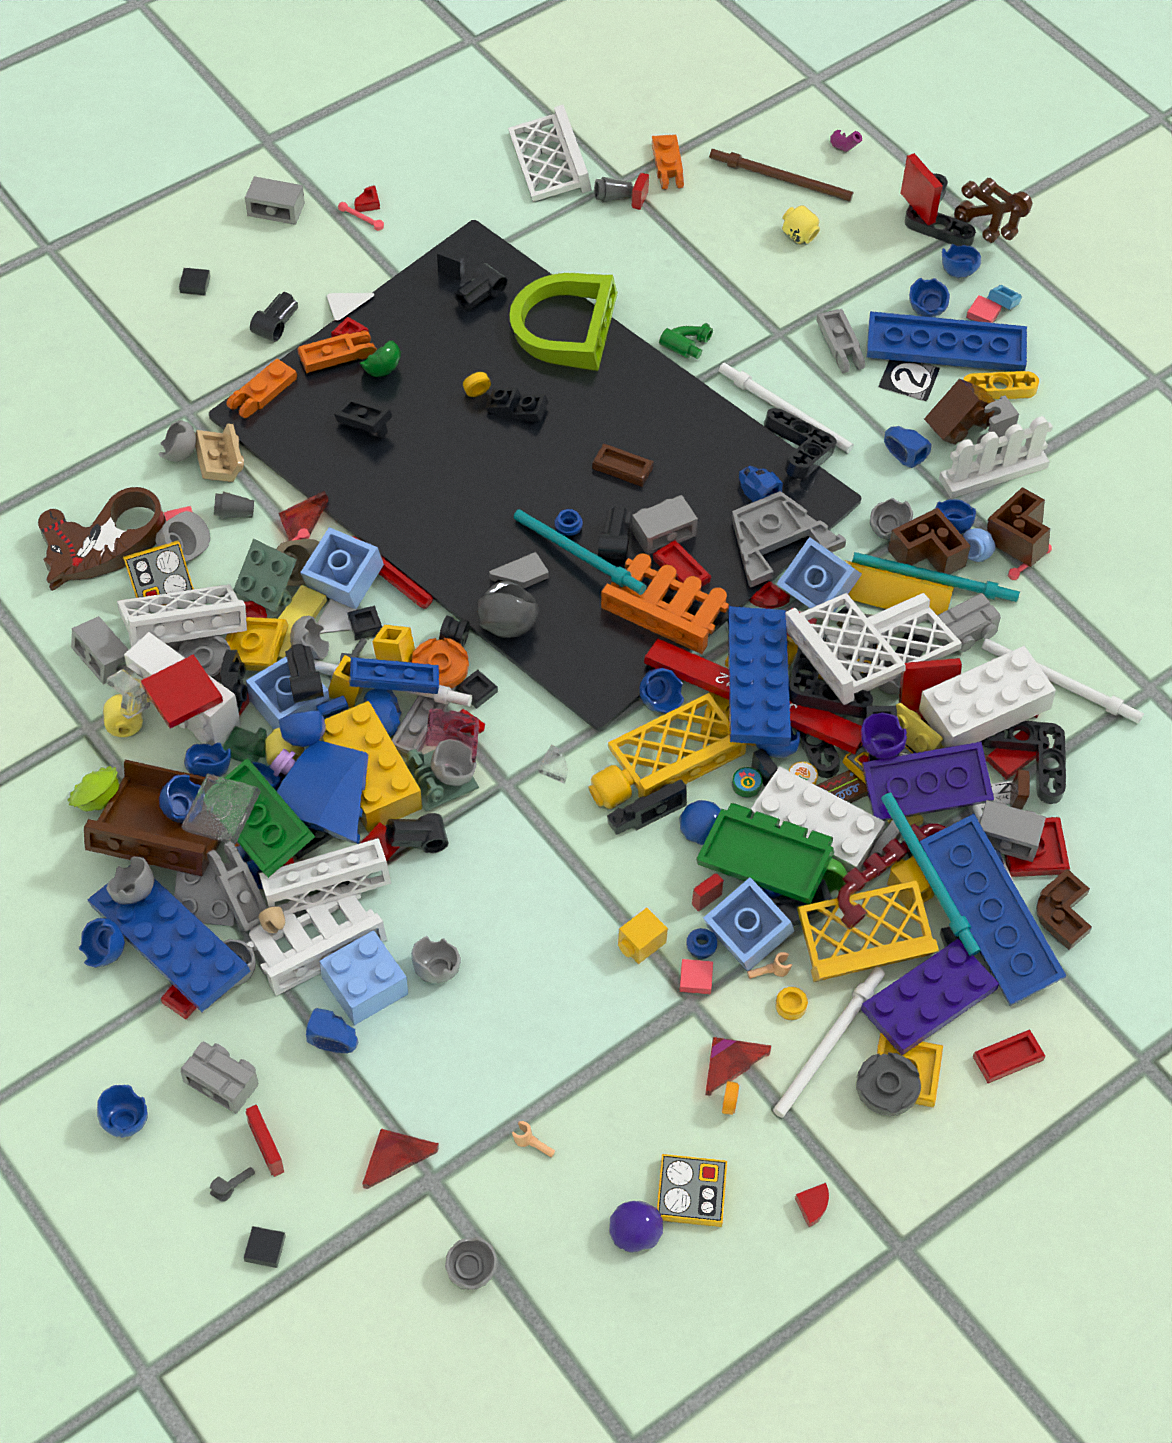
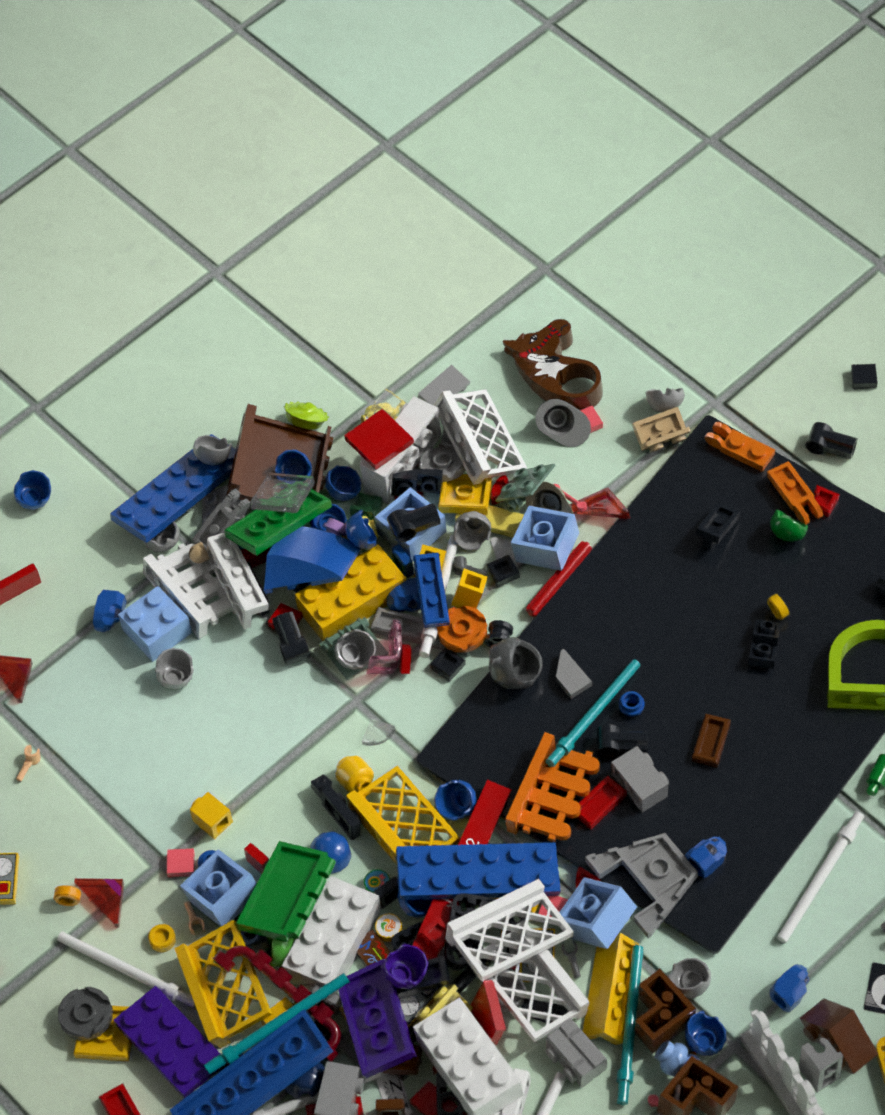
camera: 90 degrees right, 0 degrees up
blue hair [79,918,125,968] -> none
tile [123,540,194,606] -> none
light grey brick [180,1041,259,1114] -> none
dark grey cone [214,491,254,519] -> none
white sticker [327,293,374,320] -> none
black beam [764,408,837,479] -> none
none -> red tile [419,916,446,955]

